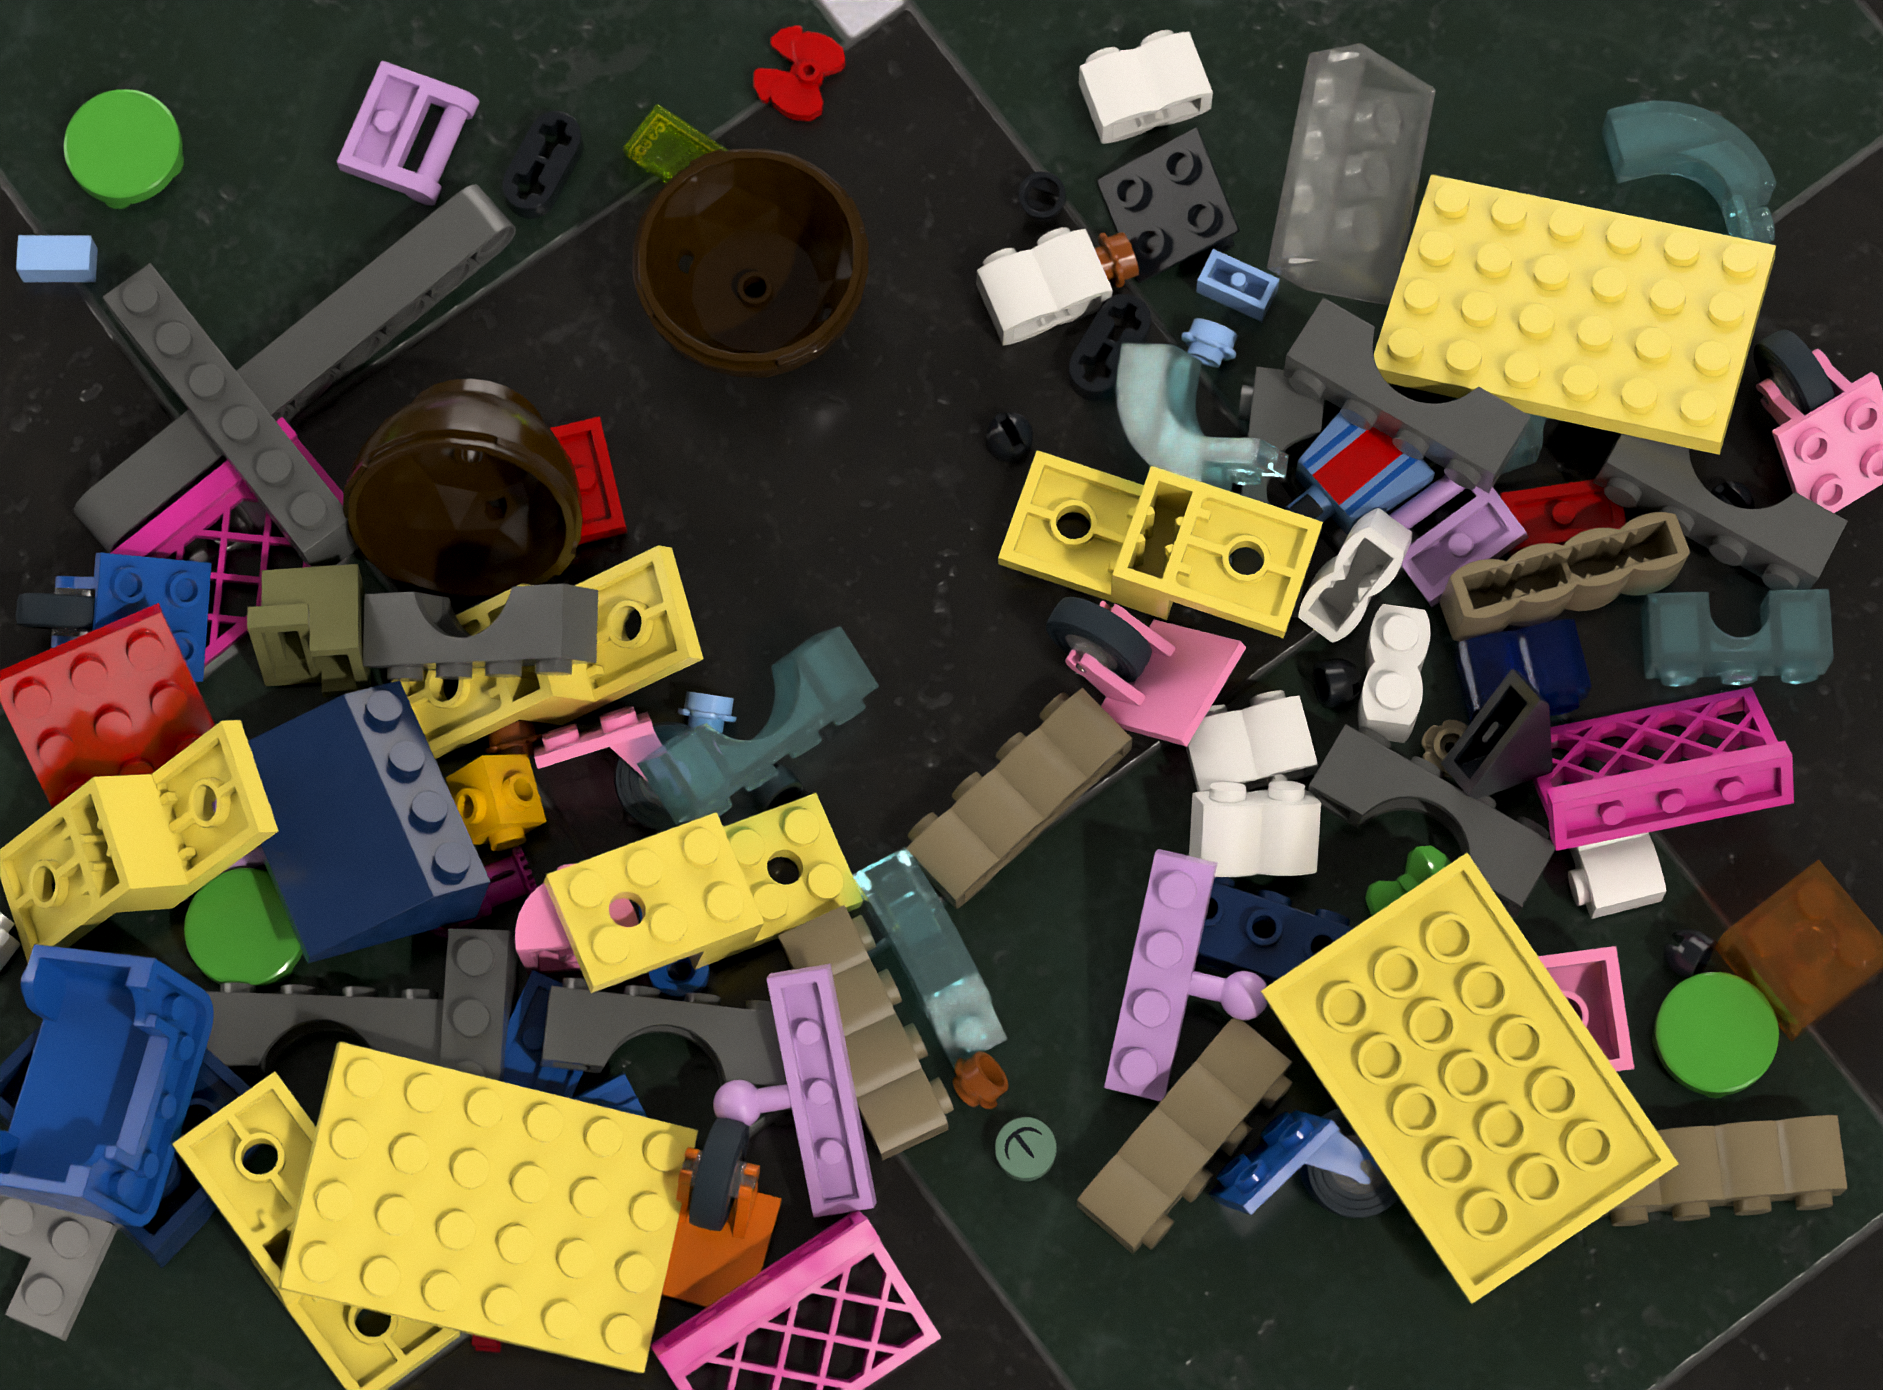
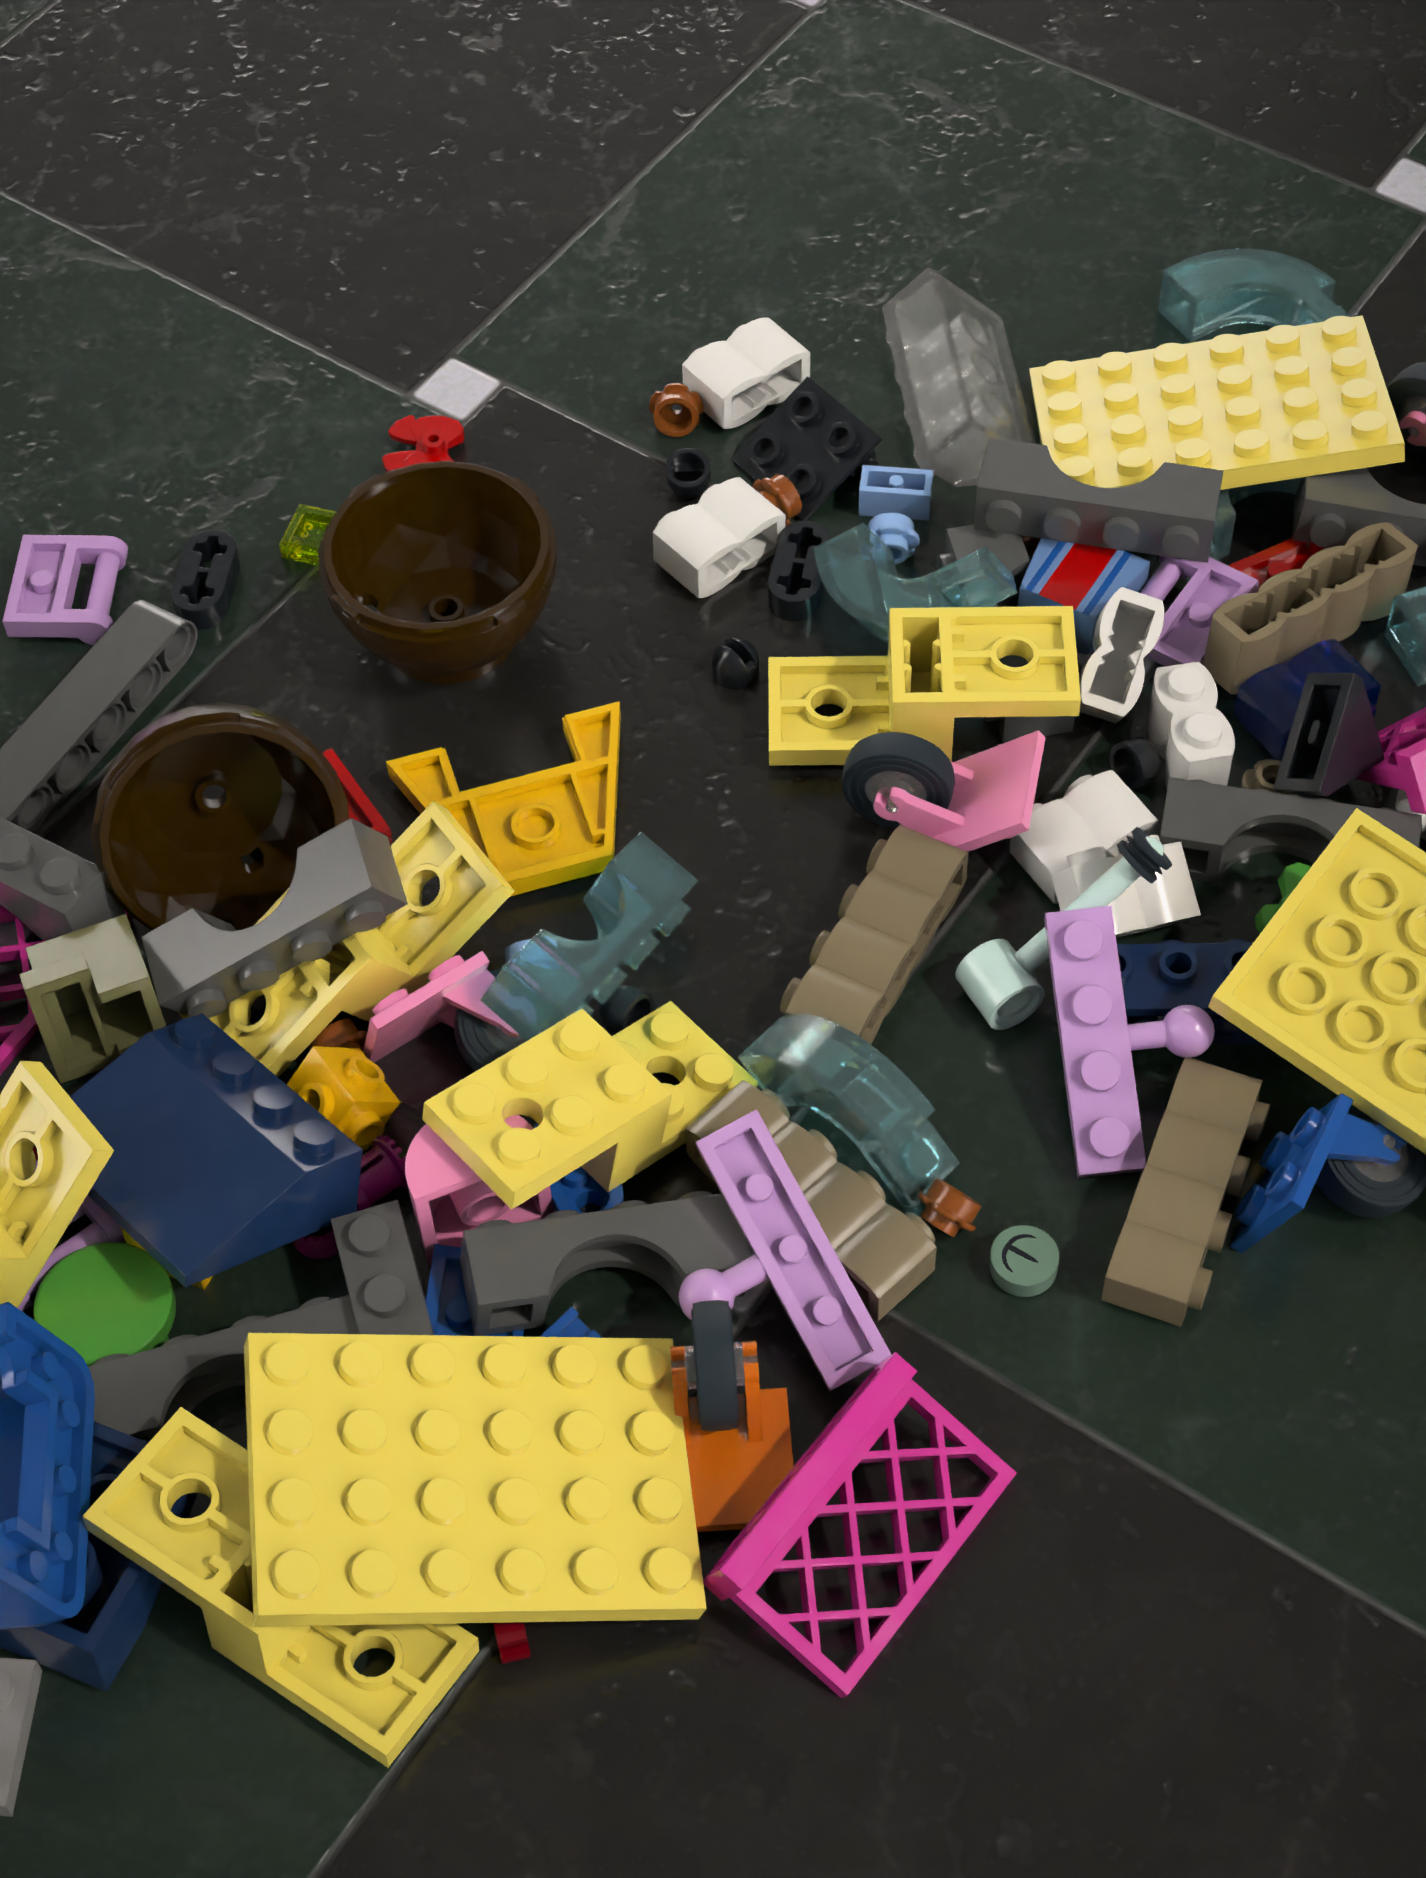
camera: 20 degrees left, 20 degrees down
none -> yellow wing [386,701,621,897]
none -> dark orange plate [649,383,704,437]
none -> light aqua piece [955,827,1172,1030]

